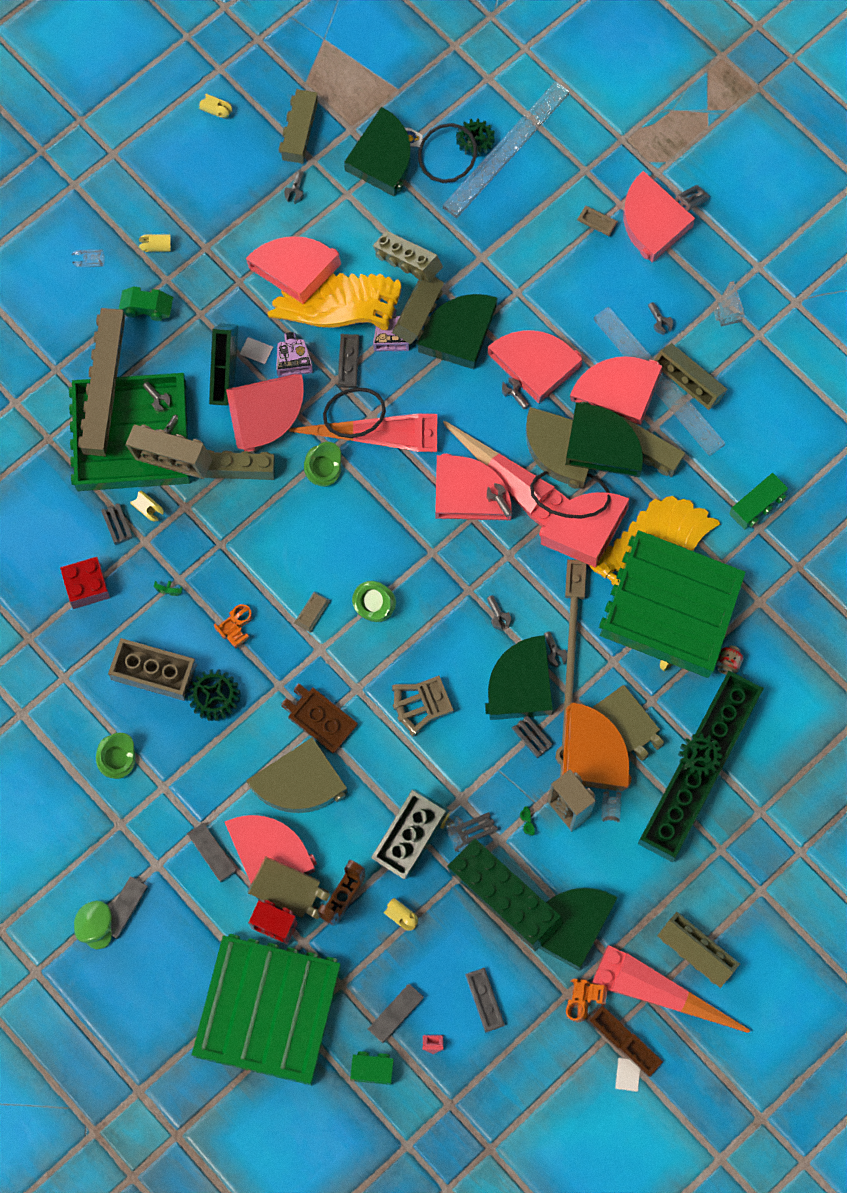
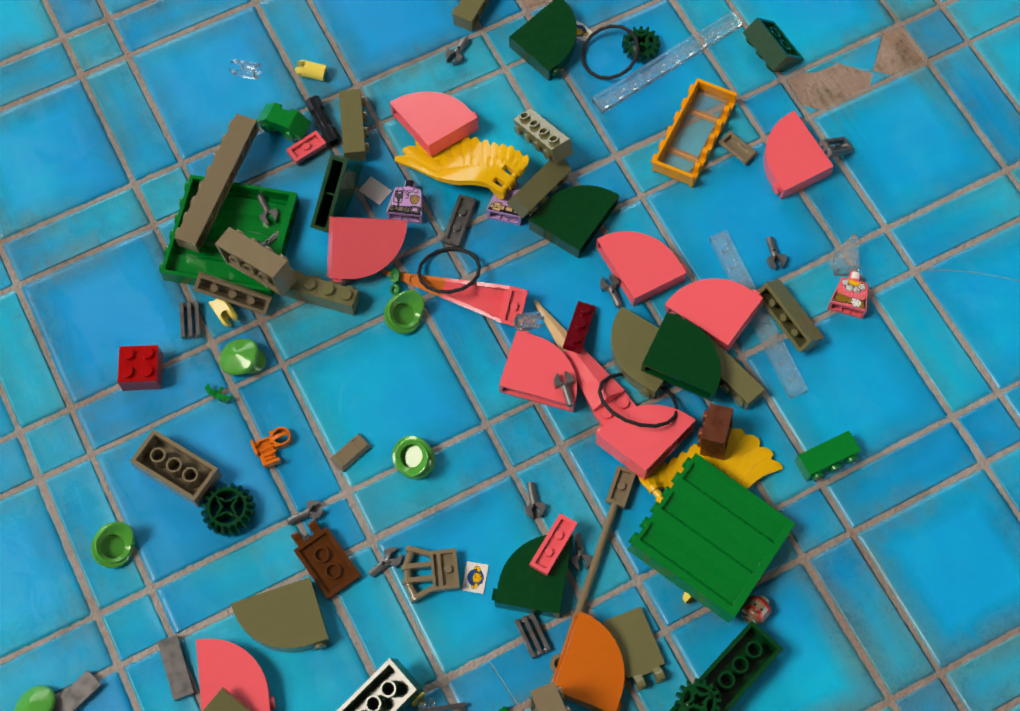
camera: 15 degrees right, 5 degrees down
none -> dark tan brick [193,271,272,315]
none -> bright green piece [219,339,266,376]
none -> coral plate [286,131,327,165]
none -> flat silver bar [287,500,324,525]
none -> black axle [305,95,341,147]
none -> olive brick [339,89,370,161]
none -> flat silver bar [368,547,403,577]
none -> green piece [389,268,401,295]
none -> white sticker [462,561,489,594]
none -> clear piece [513,311,545,332]
none -> coral plate [529,513,578,576]
none -> dark red plate [562,301,596,354]
none -> window [651,78,737,188]
none -> copper brick [697,403,734,460]
none -> dark green slope [743,18,804,72]
none -> torso [827,271,868,319]

